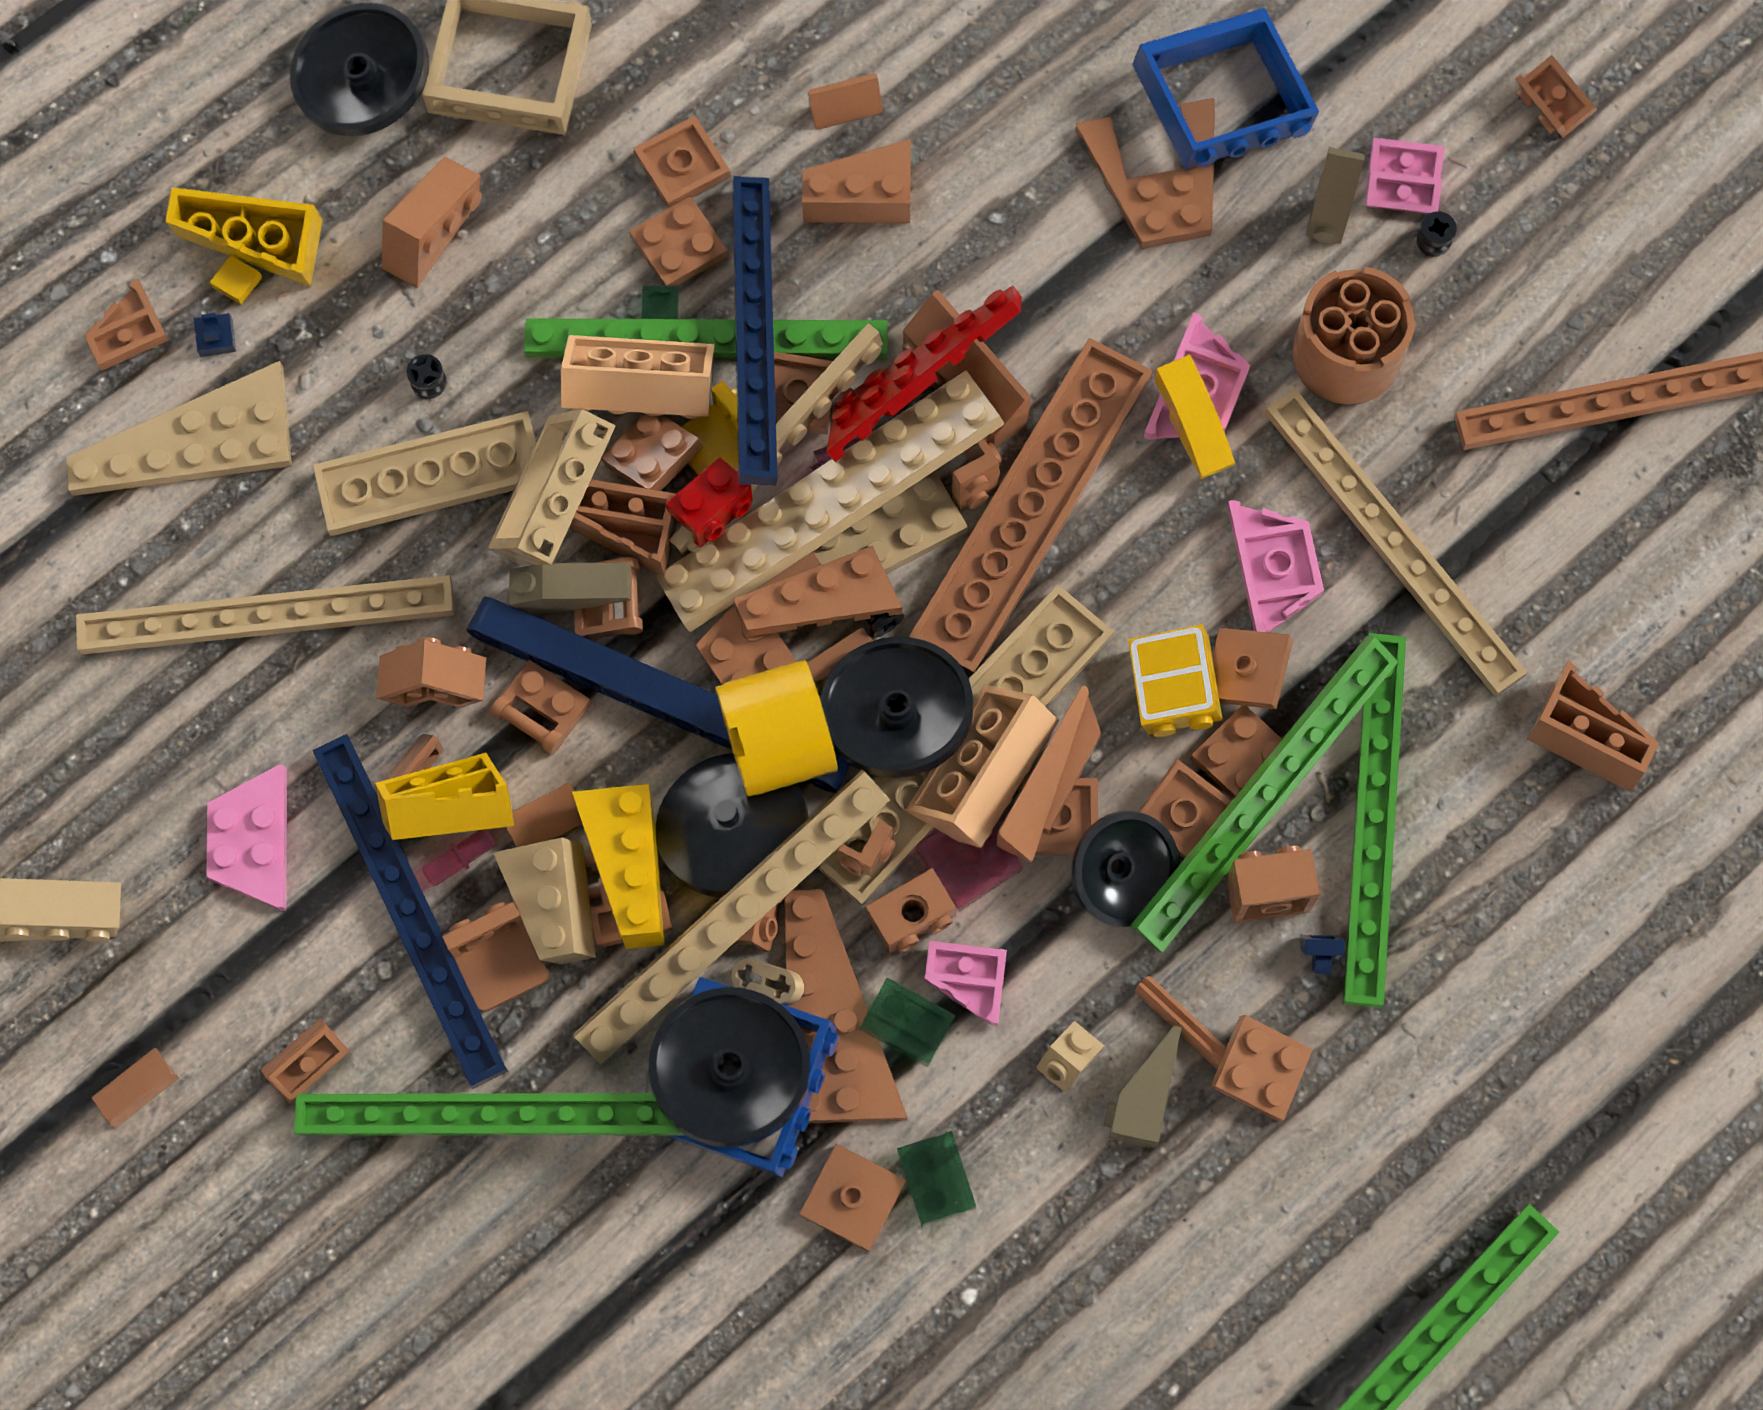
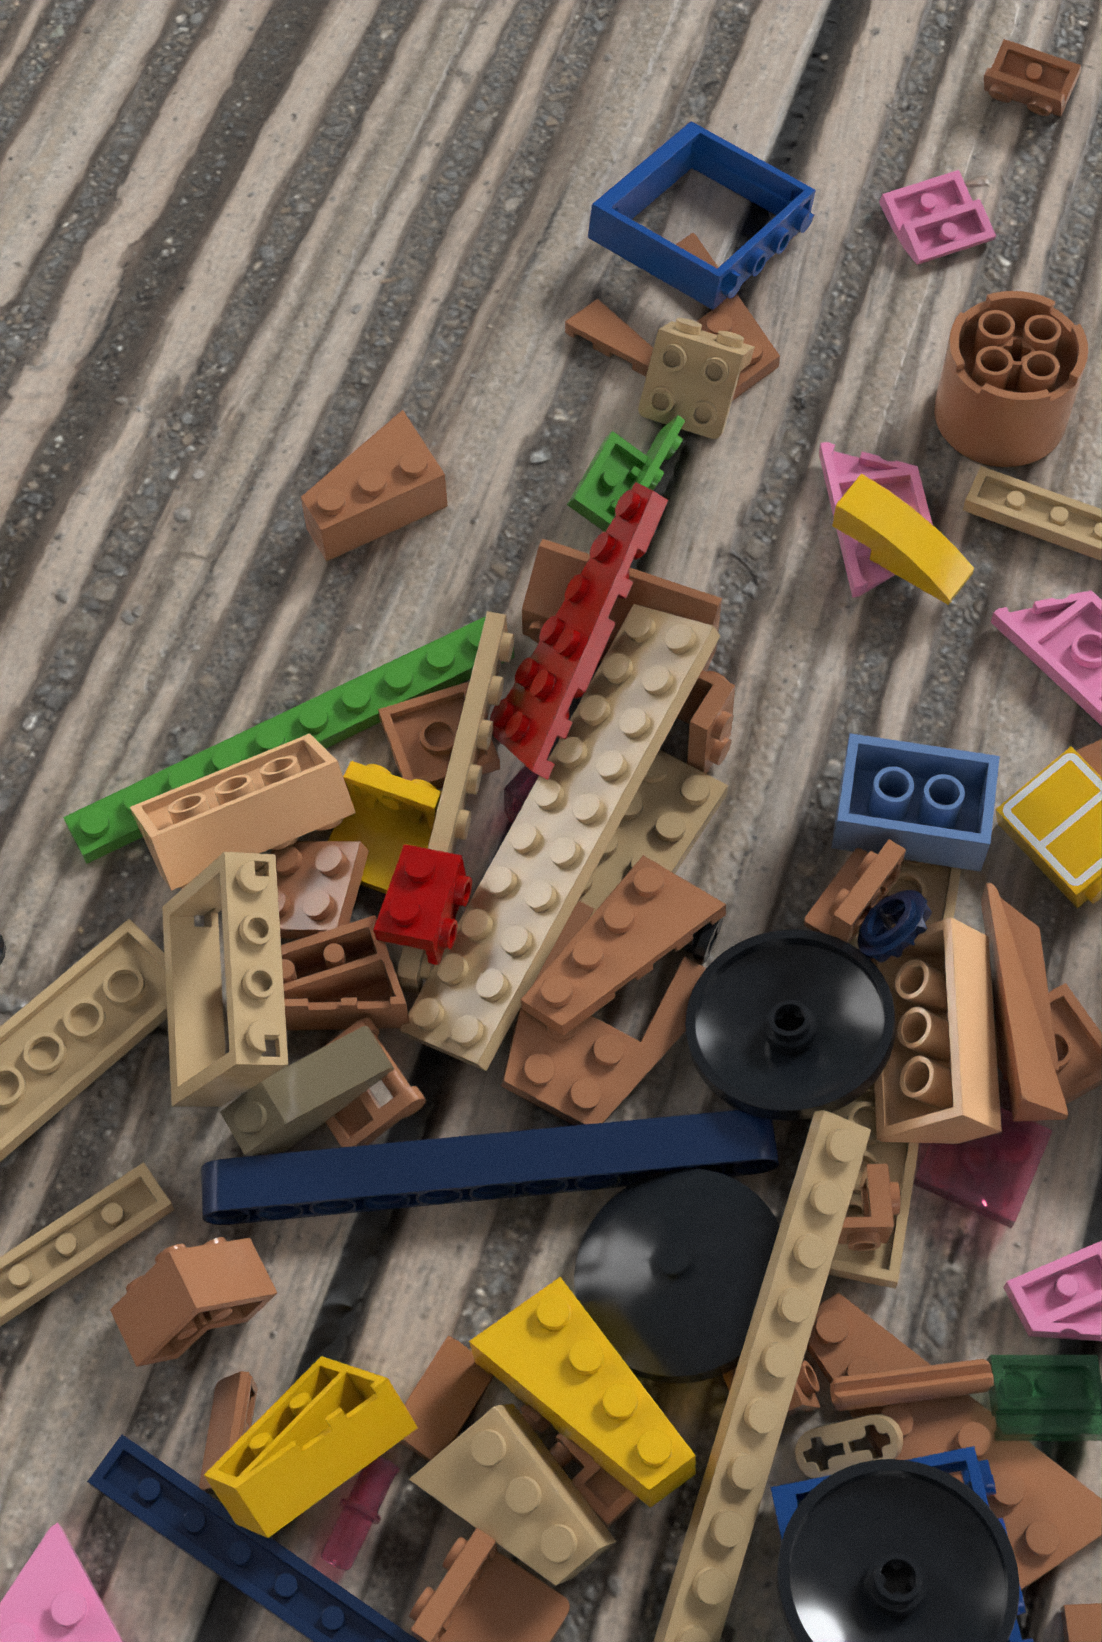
camera: 30 degrees left, 10 degrees down
nougat plate [490,660,592,755] -> none
nougat plate [629,196,728,292] -> none
nougat plate [633,116,731,208] -> none
clear green tile [641,286,680,319] -> none
yellow brick [715,659,838,796] -> none
dark blue plate [732,176,778,486] -> none
nougat slope [808,73,883,129] -> none
nougat brick [865,868,956,954] -> none
nougat plate [909,338,1153,676] -> none
dark tan slope [1306,147,1365,243] -> none
black wheel [1416,211,1457,257] -> none
none -> bright green bracket [567,415,685,532]
none -> tan bracket [638,318,755,439]
none -> nougat bracket [804,839,906,944]
none -> nougat axle [830,1359,994,1411]
none -> medium blue brick [831,733,1000,872]
none -> dark blue gear [857,890,932,963]

